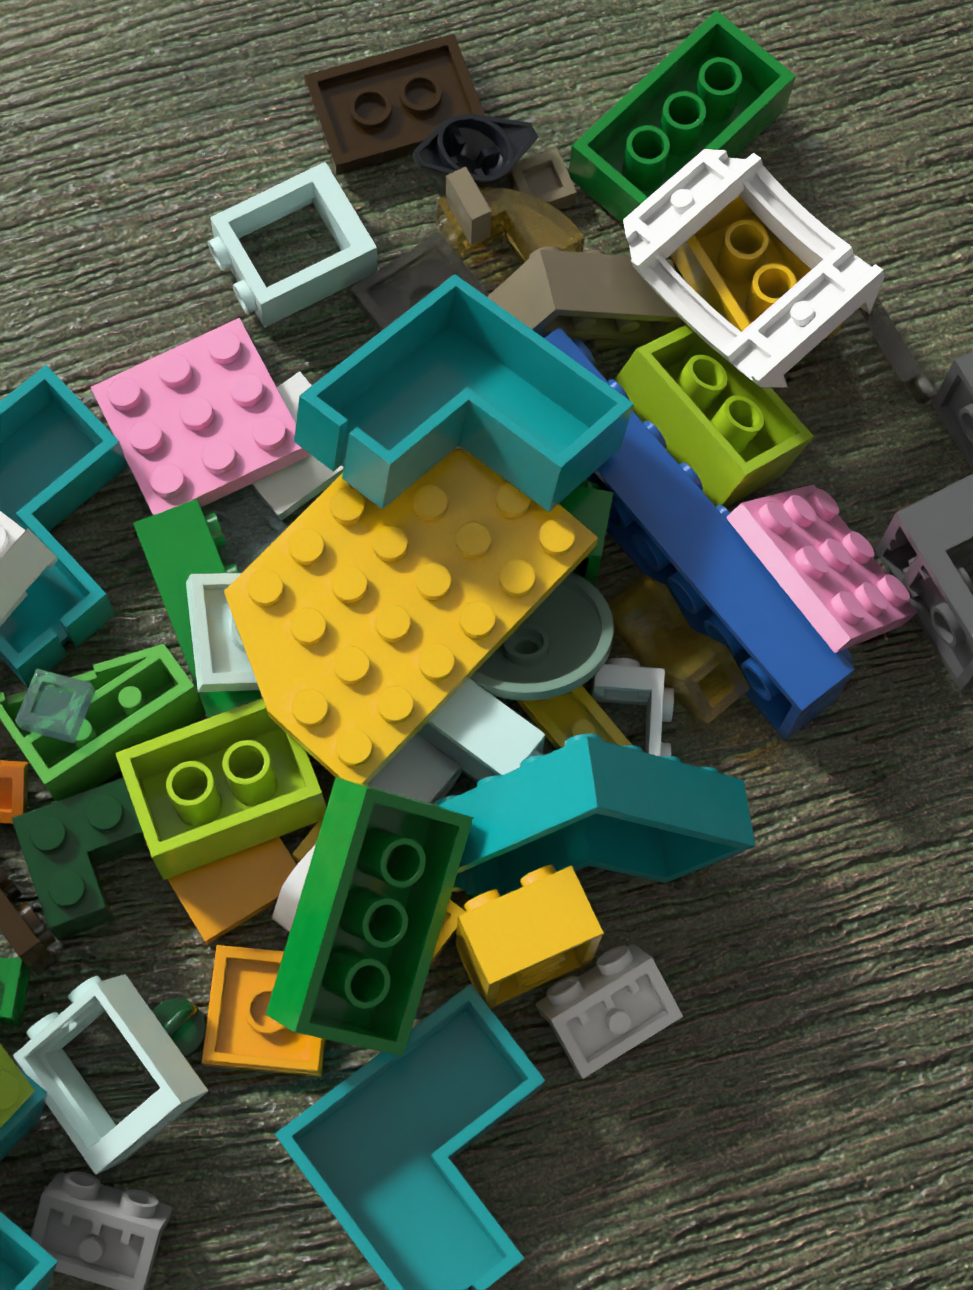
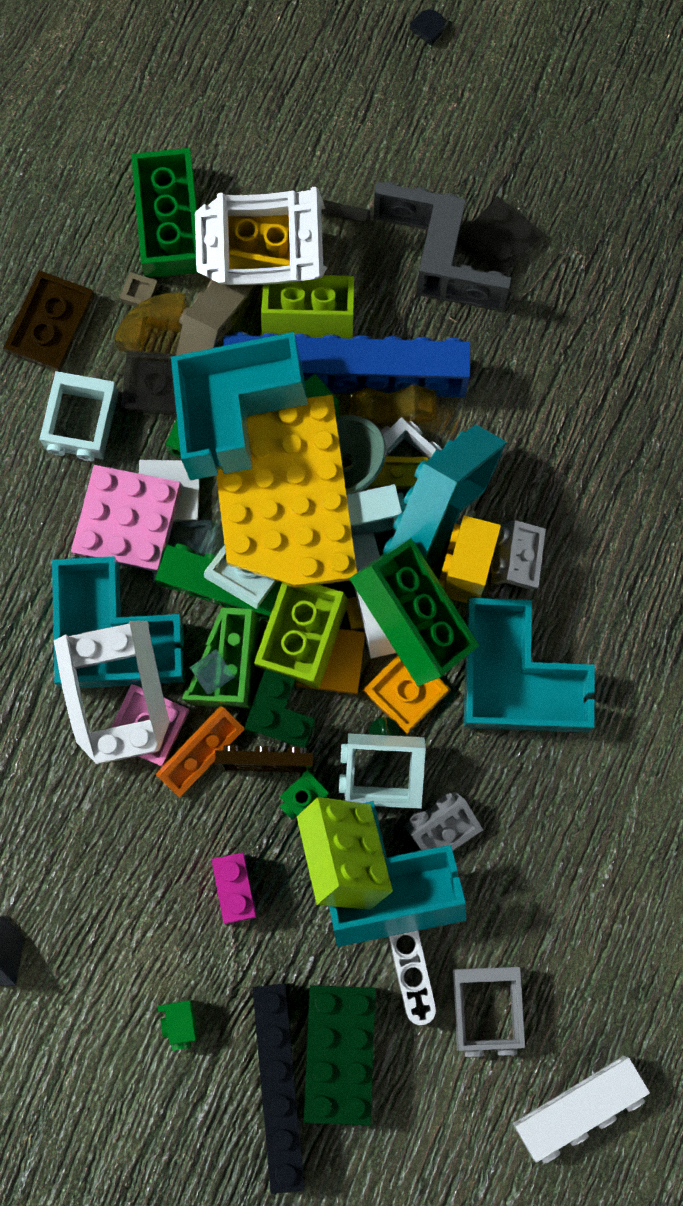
camera: 45 degrees left, 5 degrees up
black hat [412,114,539,199] -> none
dark tan tile [446,167,492,245] -> none
bright pink plate [726,484,917,653] -> none

